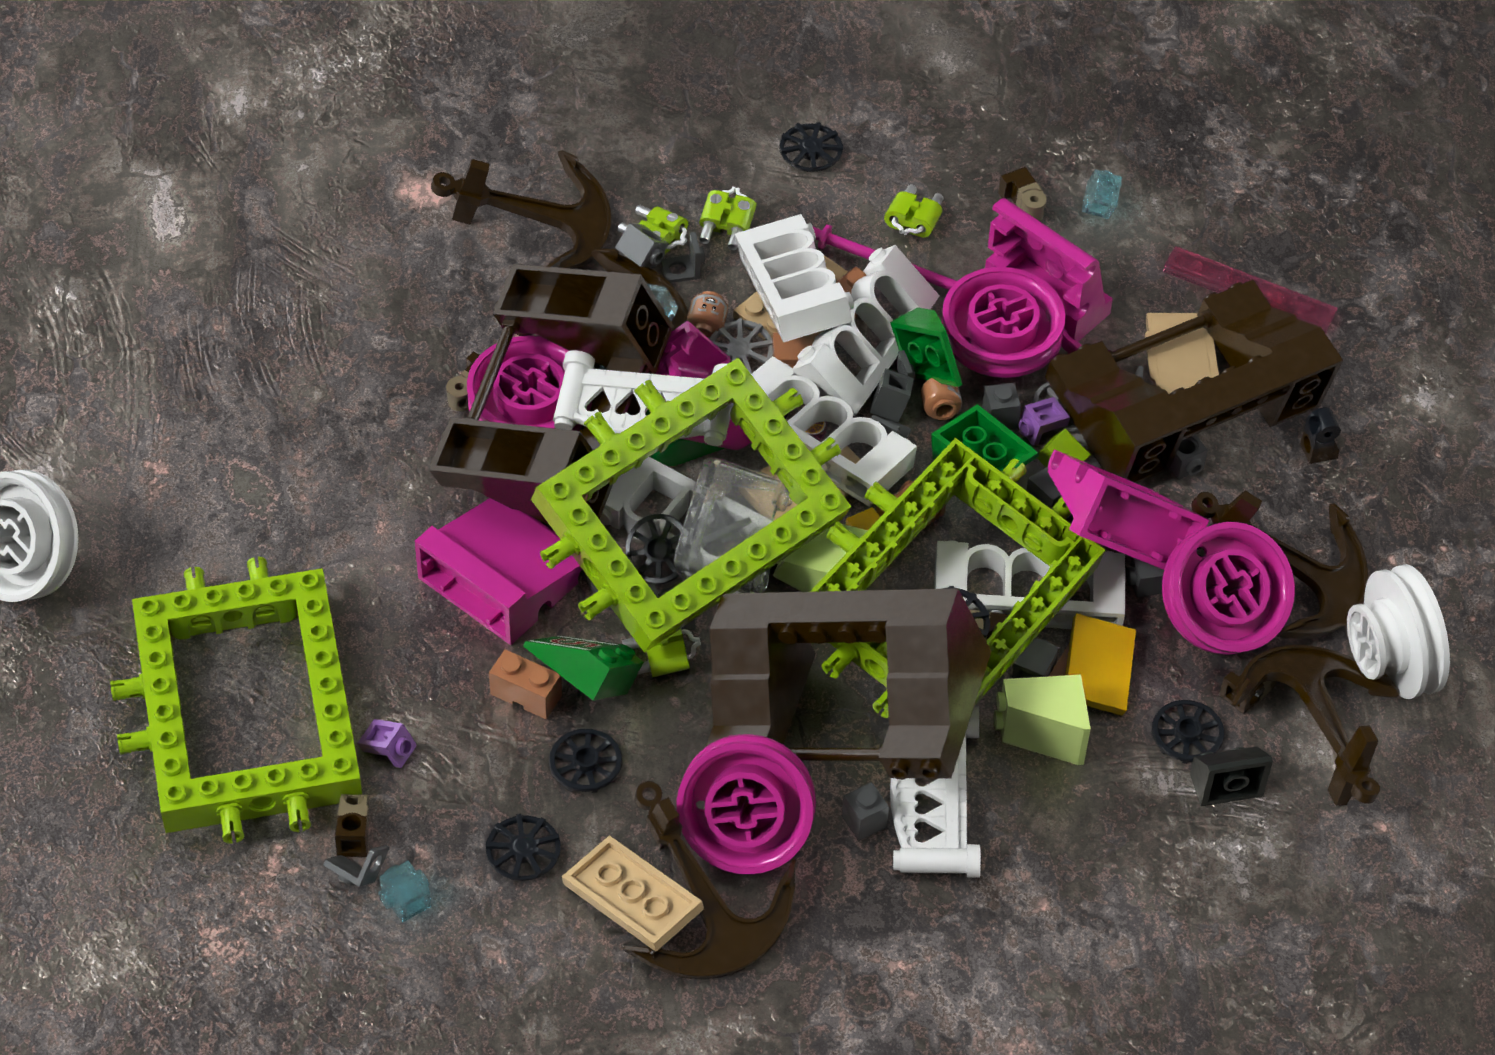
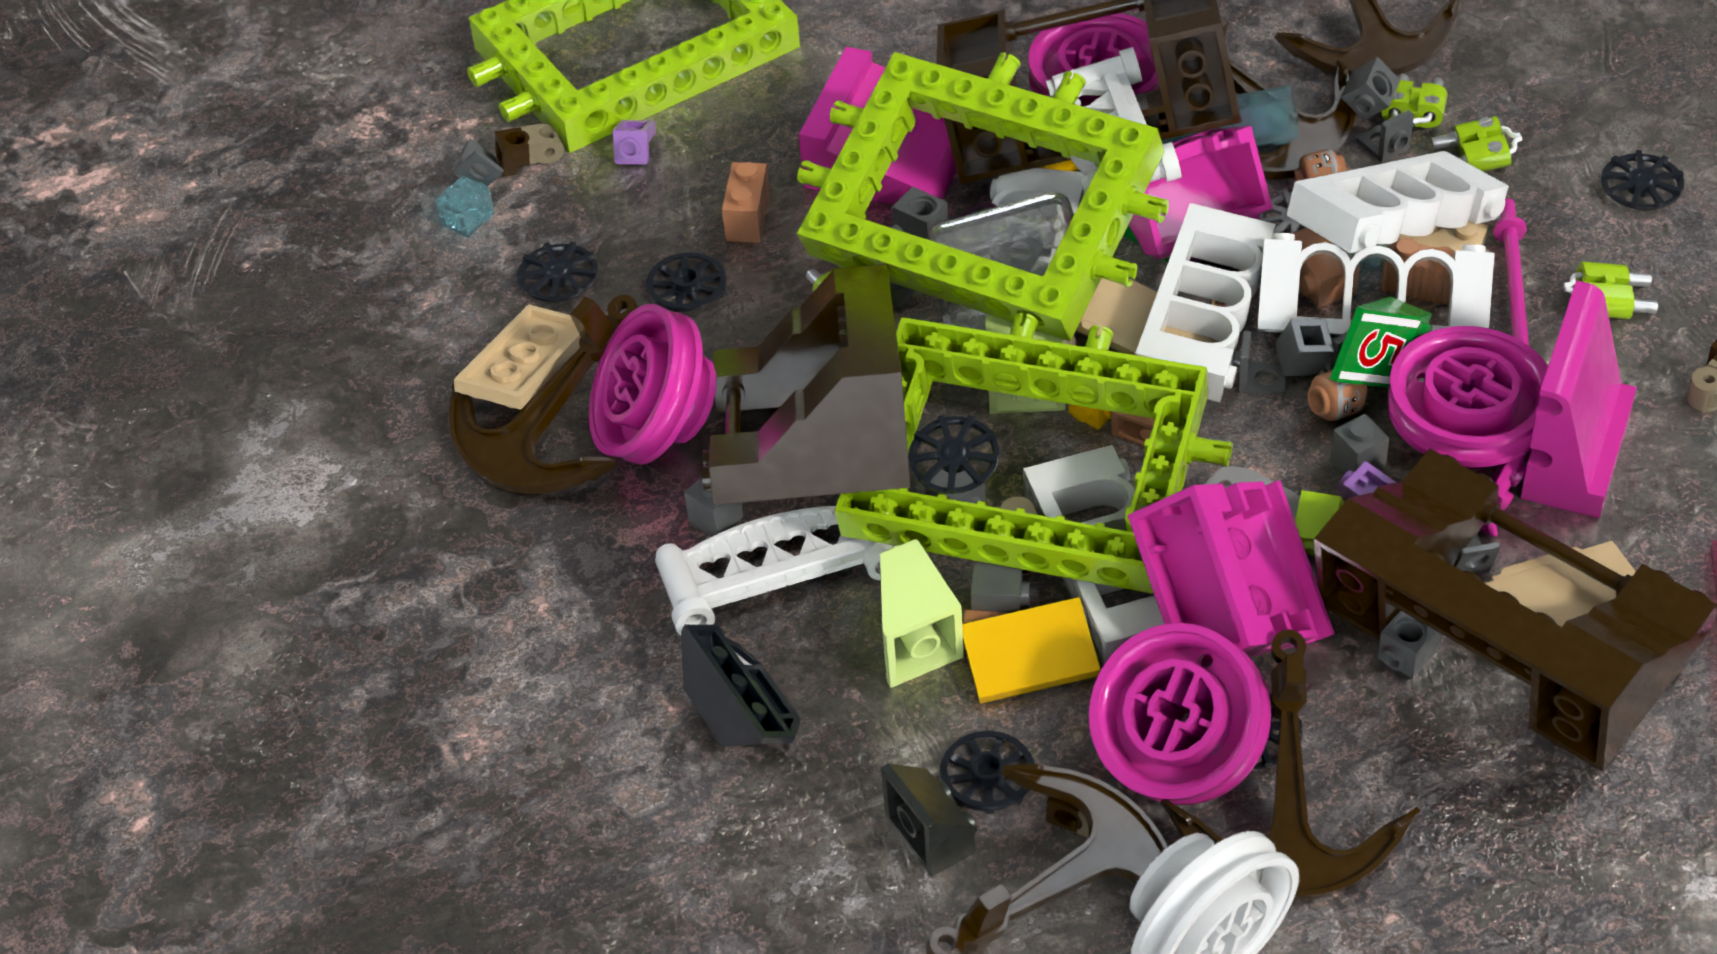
camera: 75 degrees right, 5 degrees down
green slope [523,635,644,701] -> none
green slope [931,404,1039,471] -> none
black leg [1300,407,1341,464] -> none
none -> black wedge [681,624,801,746]

